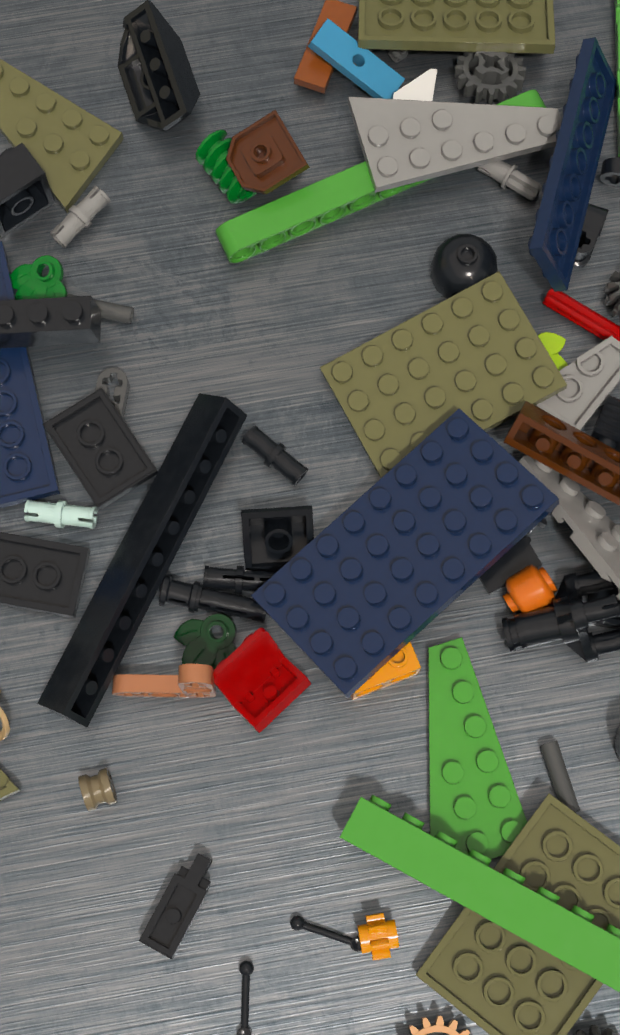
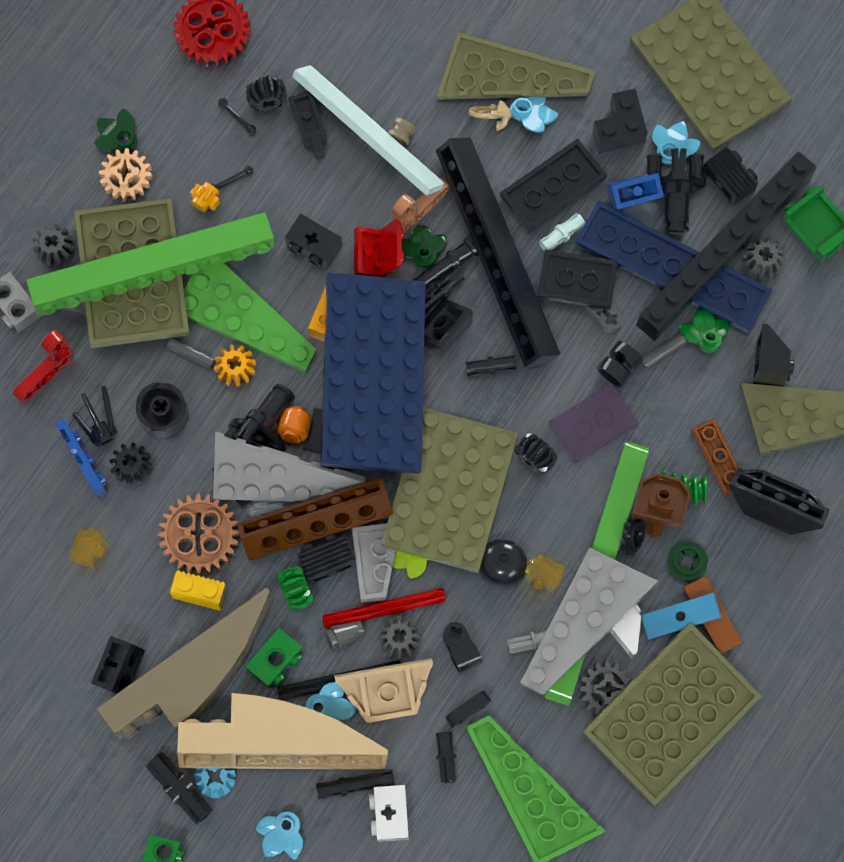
camera: 135 degrees right, 0 degrees up
light grey pin [50,186,111,248] -> none
dark blue plate [528,37,616,292] -> none
none -> light orange gear [214,345,256,387]
none -> black gear [246,75,287,112]
none -> black brick [285,213,343,269]
none -> light aqua tile [292,65,445,196]
none -> black gear [515,433,558,475]
none -> clear yellow brick [525,554,566,594]
none -> clear purple tile [549,383,639,464]
none -> black wheel [597,341,643,388]
none -> black gear [620,516,645,555]
none -> dark green gear [667,541,708,582]
none -> dark orange tile [691,419,739,497]

